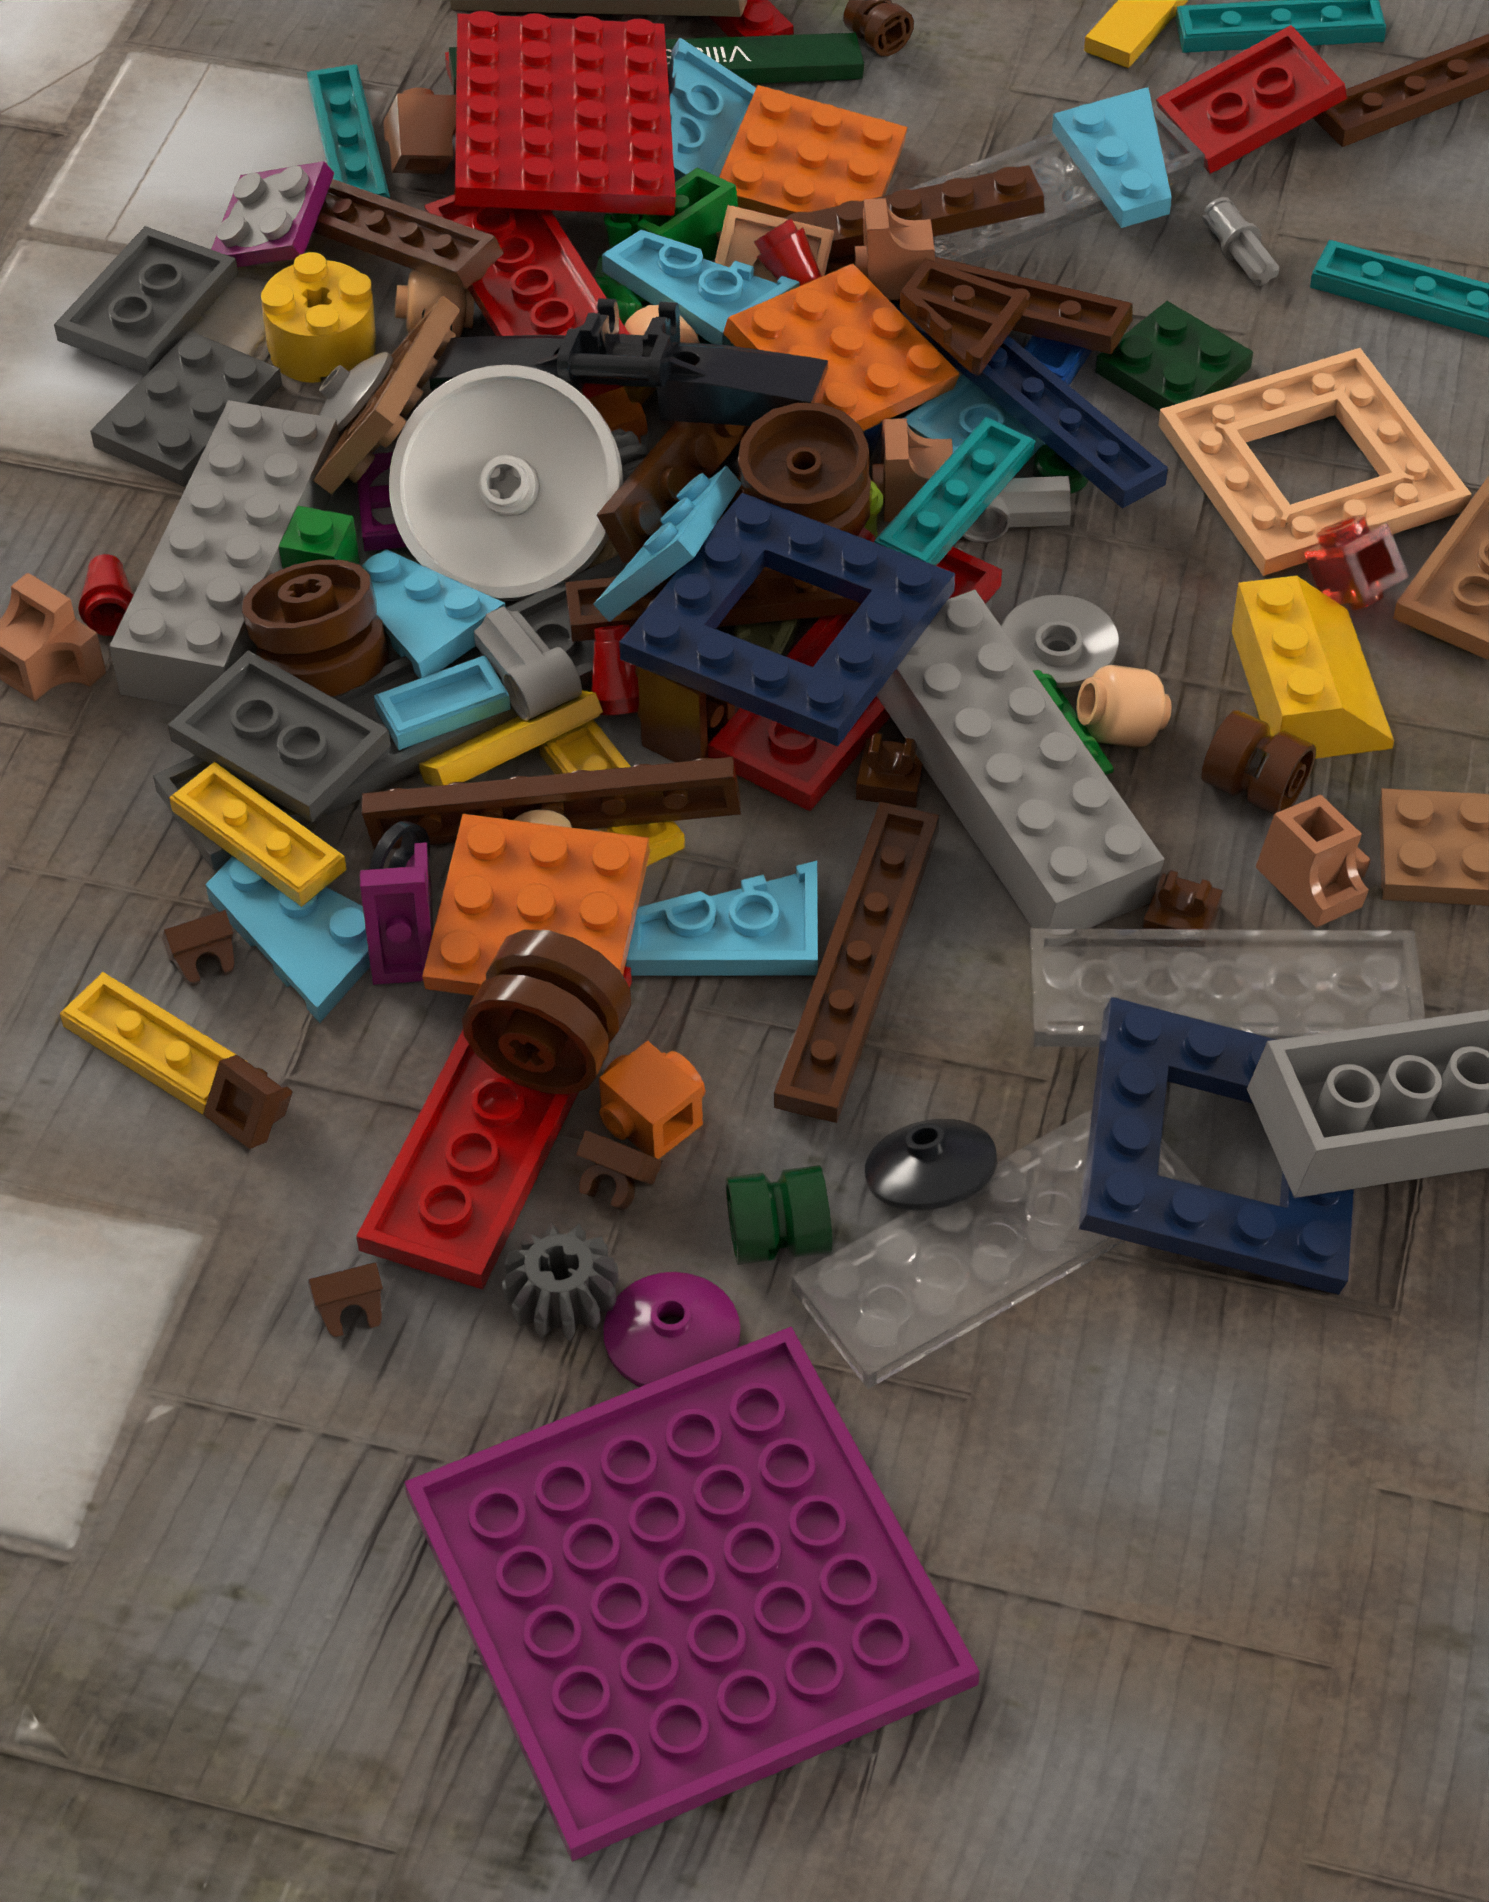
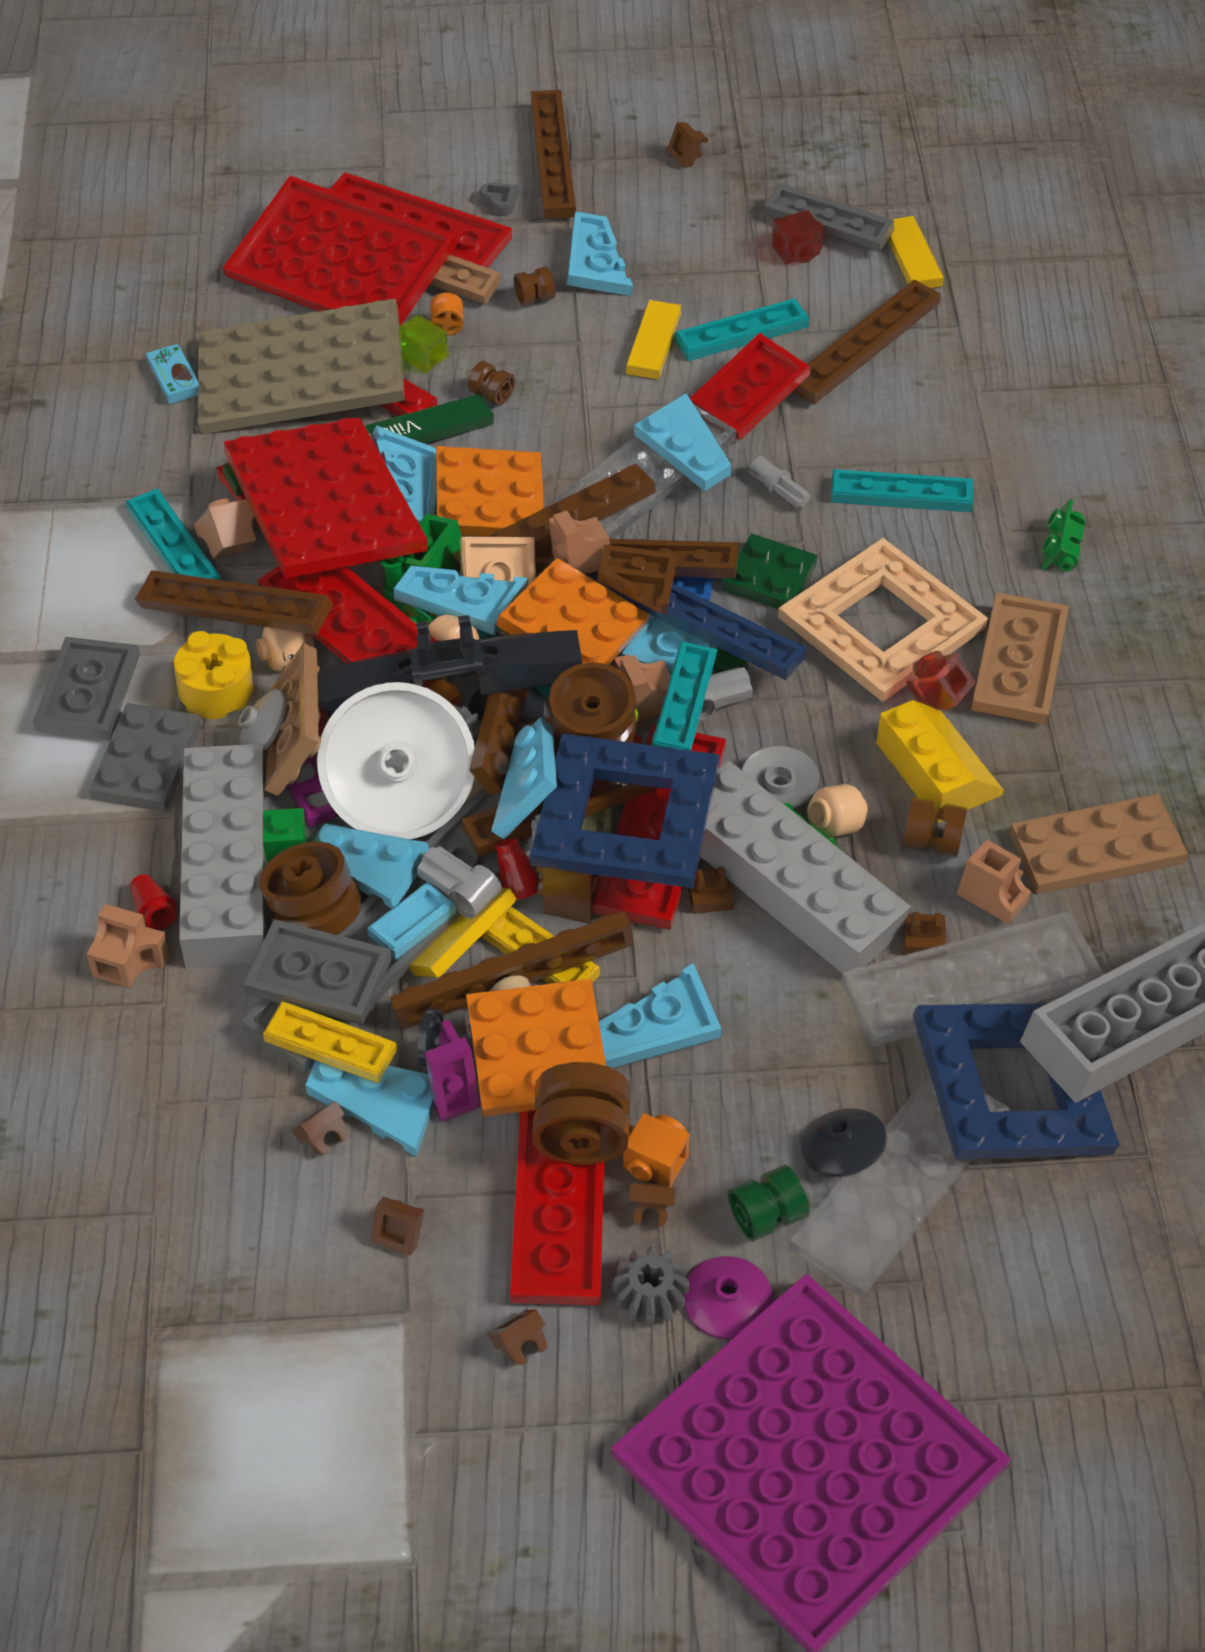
camera: 20 degrees left, 0 degrees up
yellow tile [60,972,248,1115] -> none
piece [211,161,335,268] -> none
red cone [754,218,822,286] -> none
reddish brown plate [774,802,940,1123] -> none

